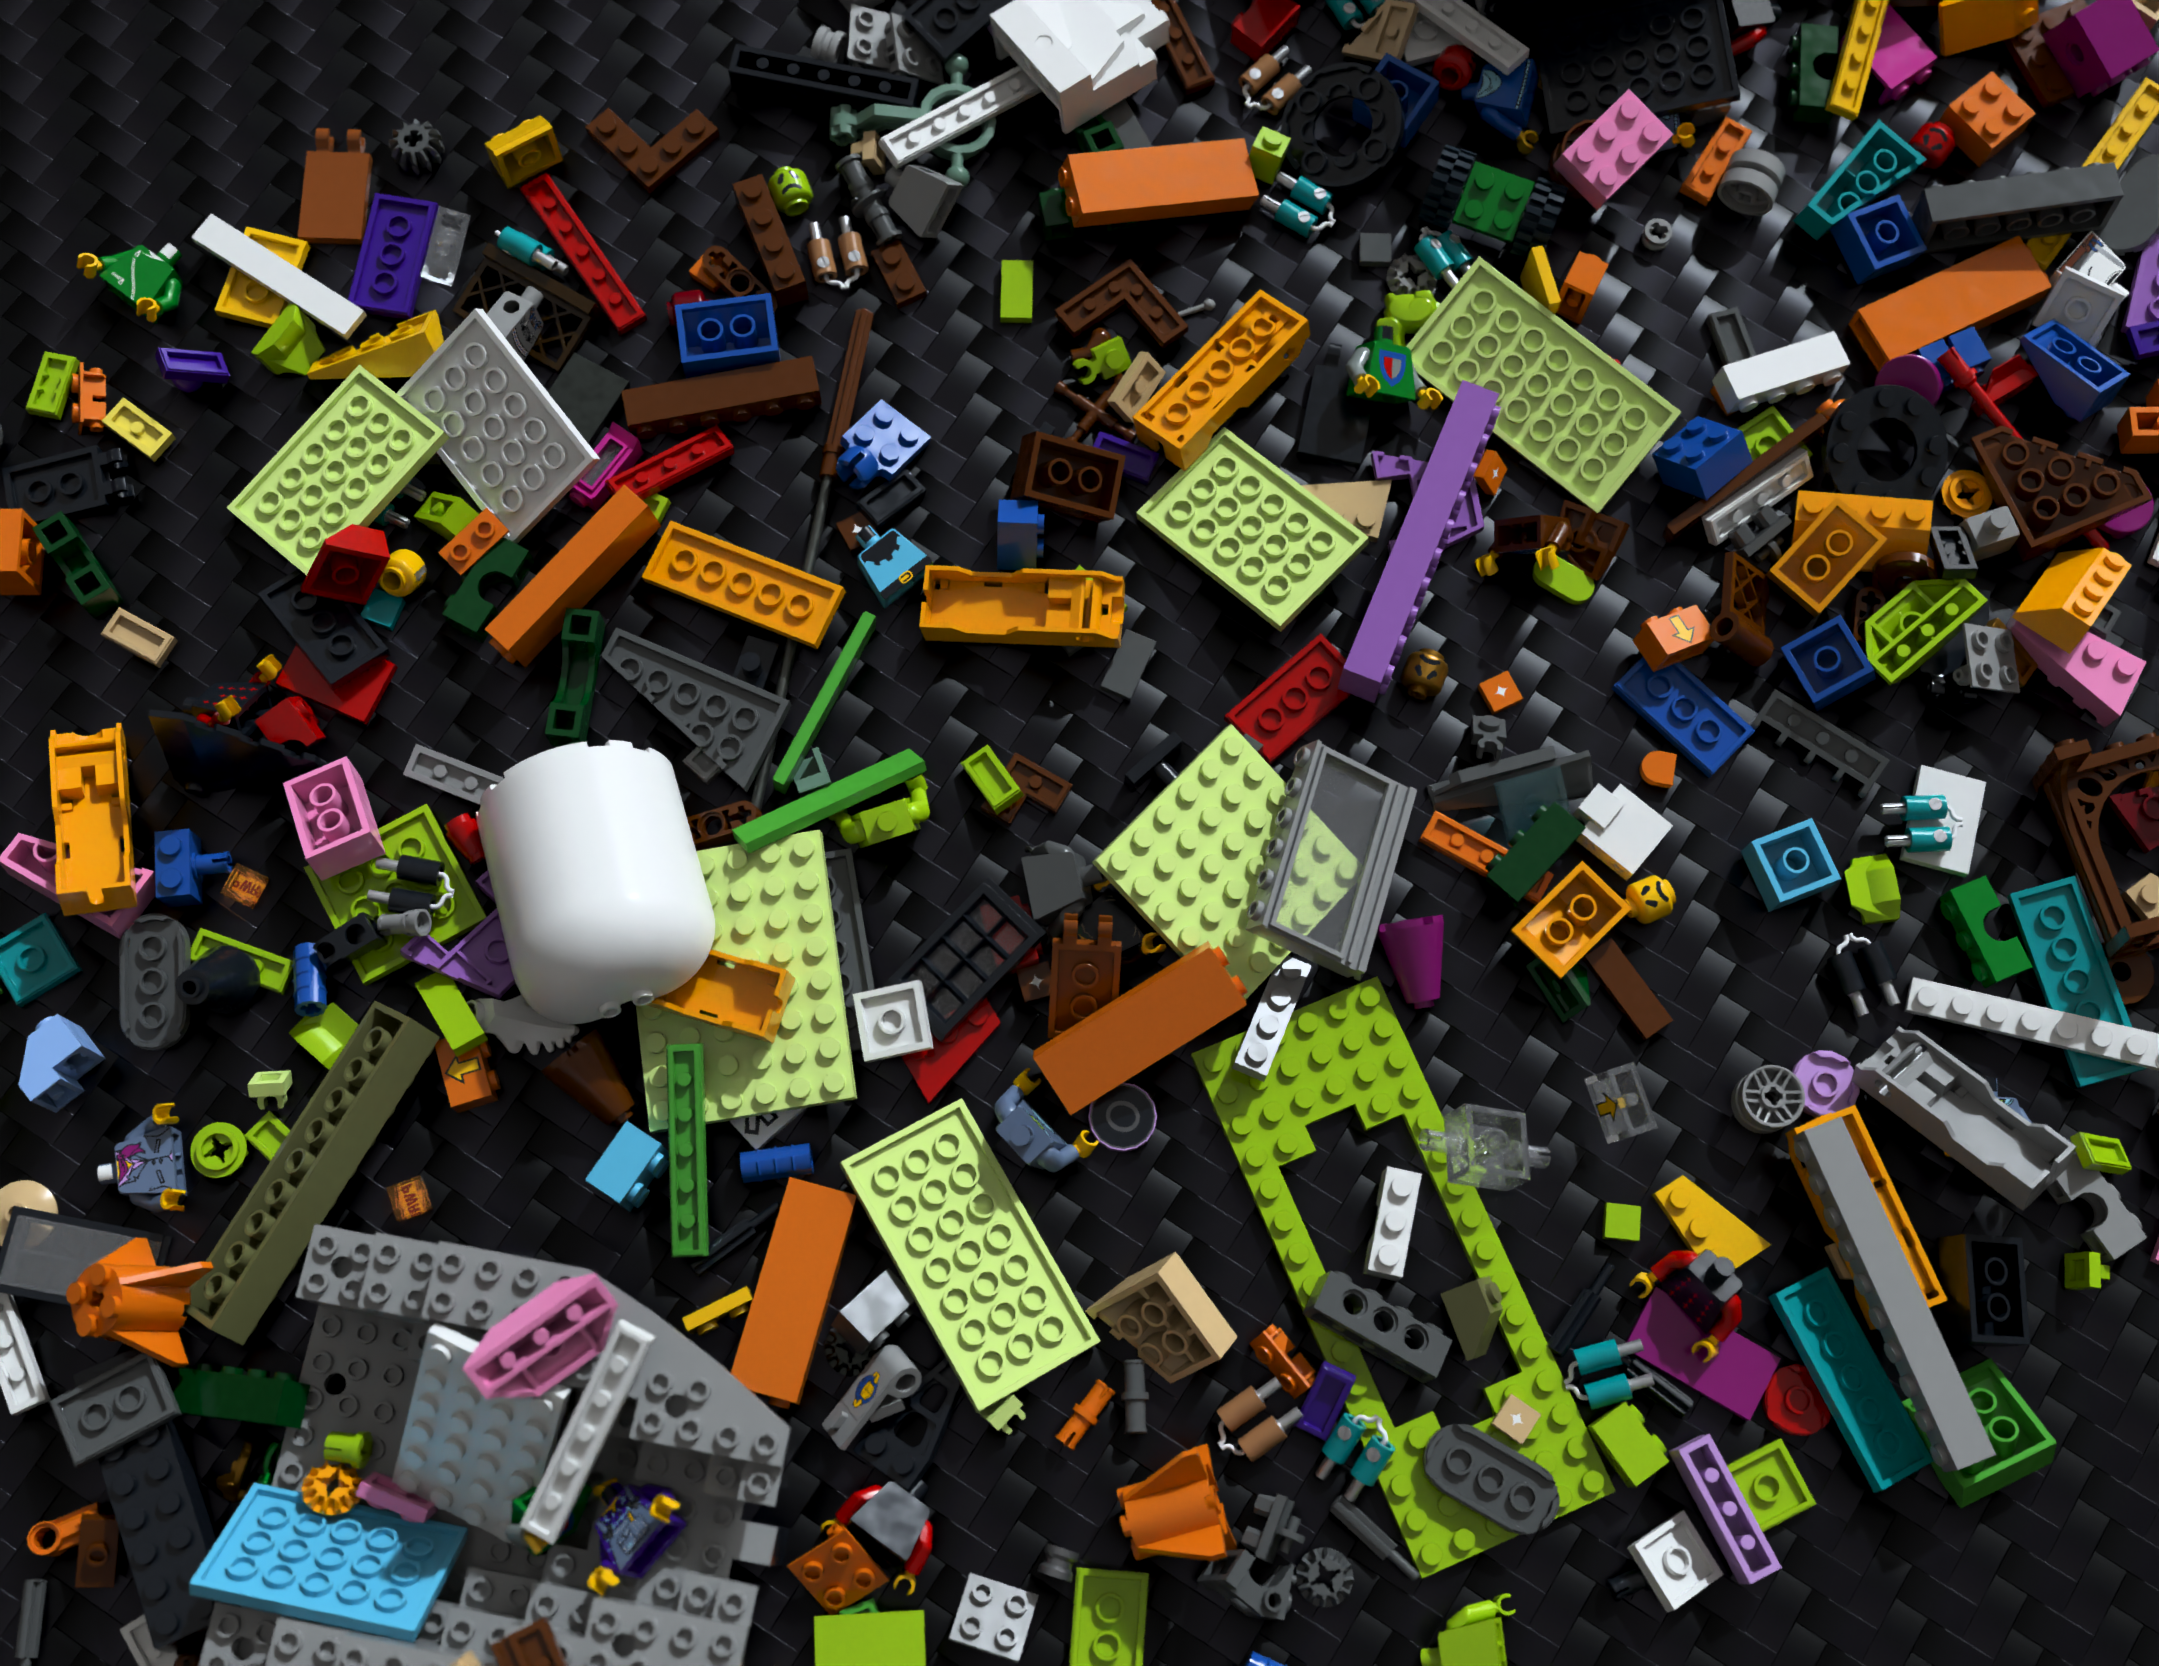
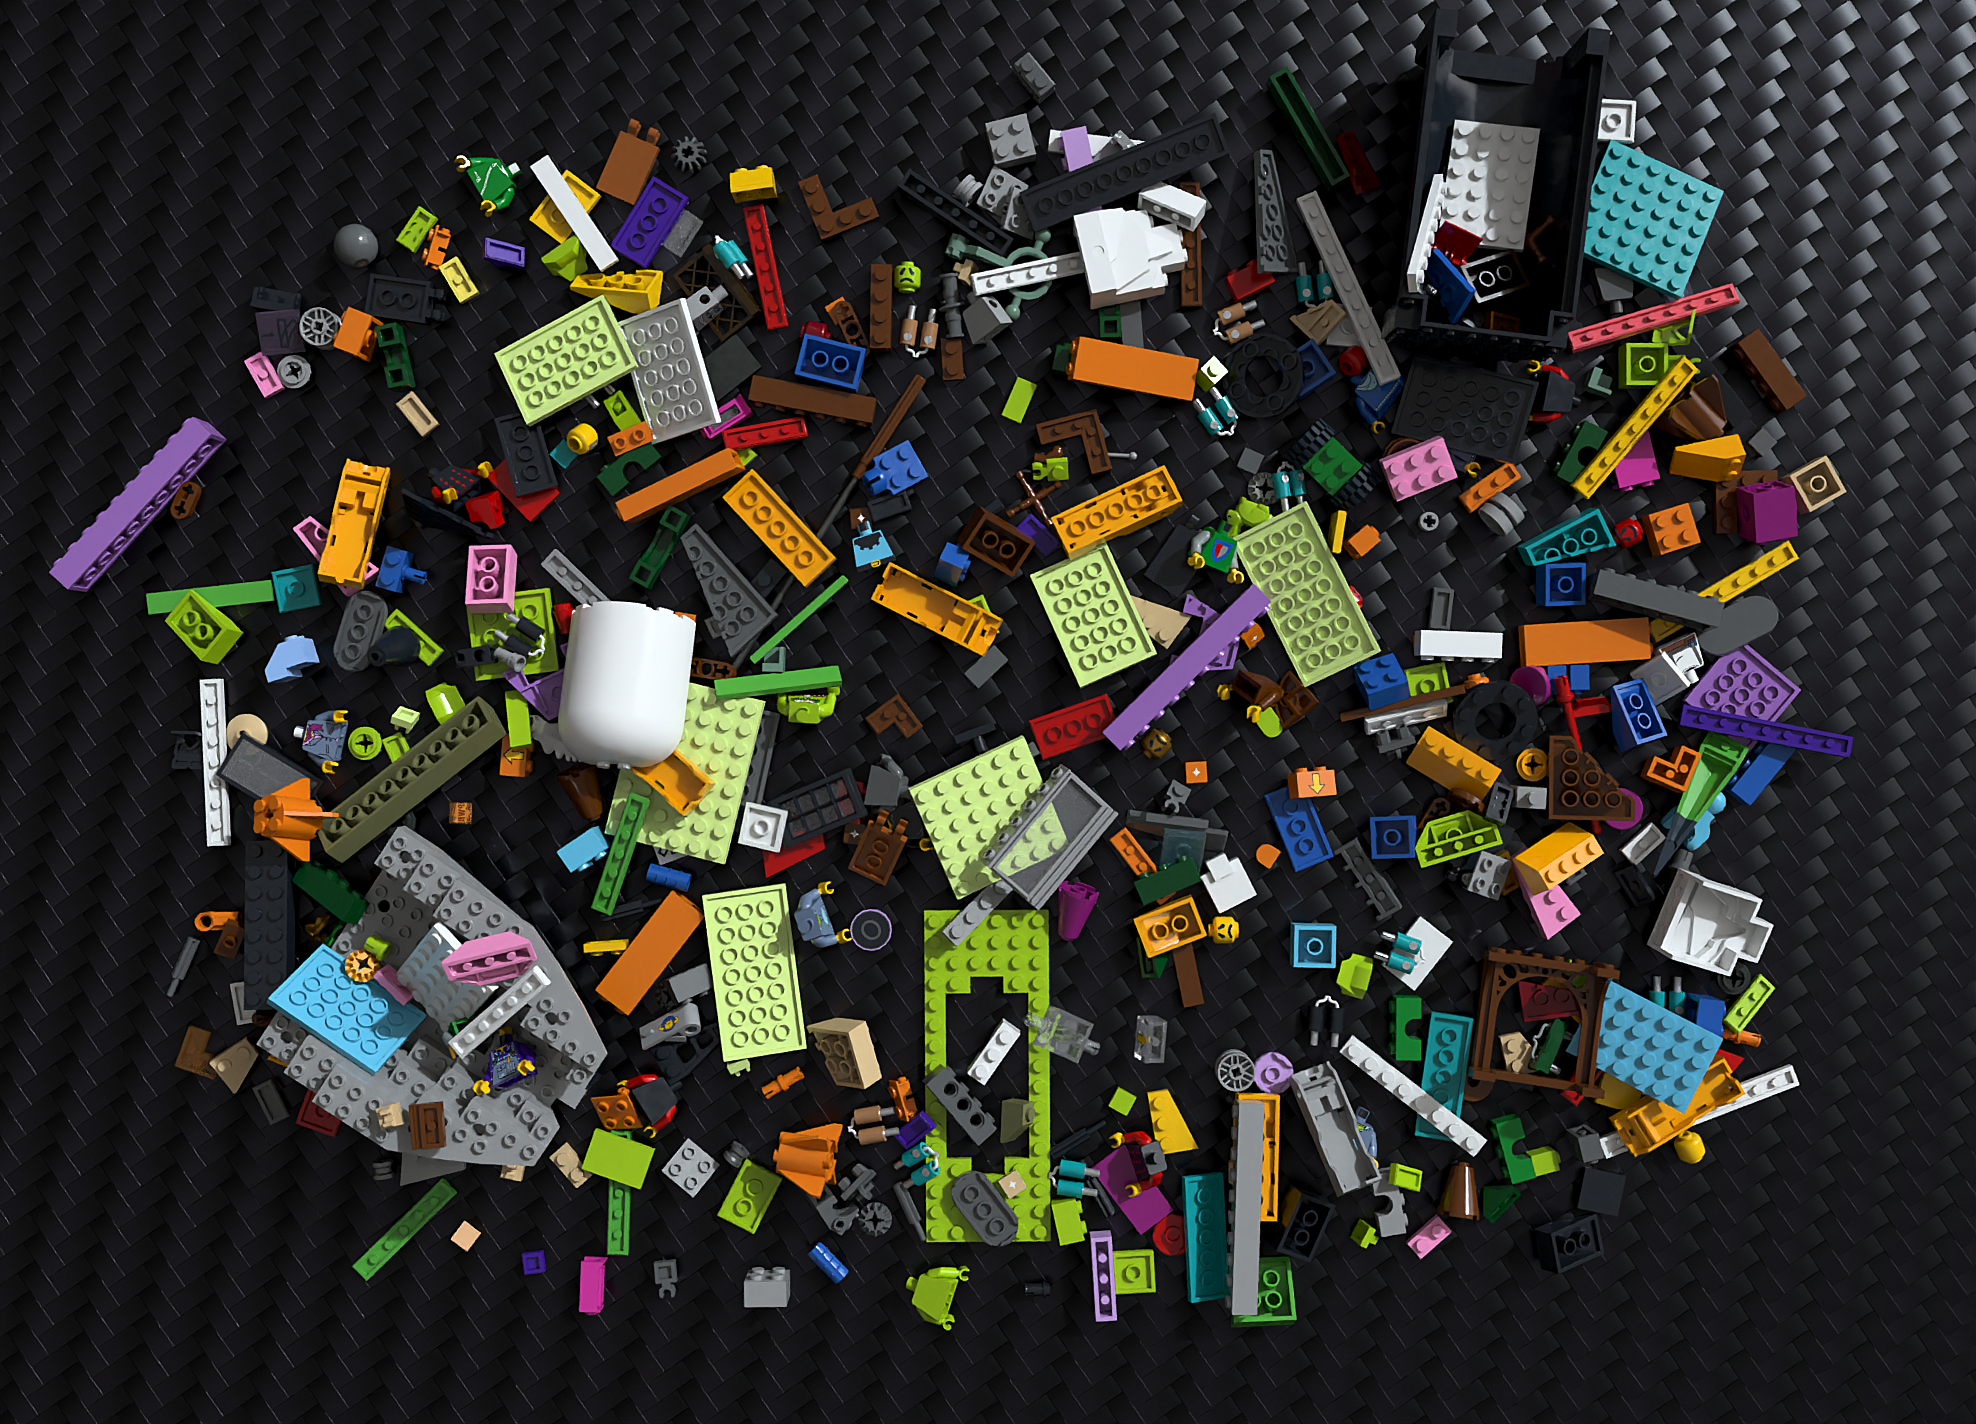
camera: 30 degrees right, 15 degrees up
dark grey tile [49,1353,182,1468] -> none
clear orange tile [220,863,270,909] -> none
blue axle [292,942,328,1017] -> none
red slope [301,524,390,605] -> none
lime tile [961,744,1024,815] -> none
orange brick [1033,941,1248,1115] -> none
tan plate [1107,352,1166,423] -> none
dark grey pin [1121,1359,1149,1434] -> none
white tile [1627,1510,1724,1612] -> none
reddish brown piece [1710,551,1774,666] -> none
light orange slope [1766,497,1887,617] -> none

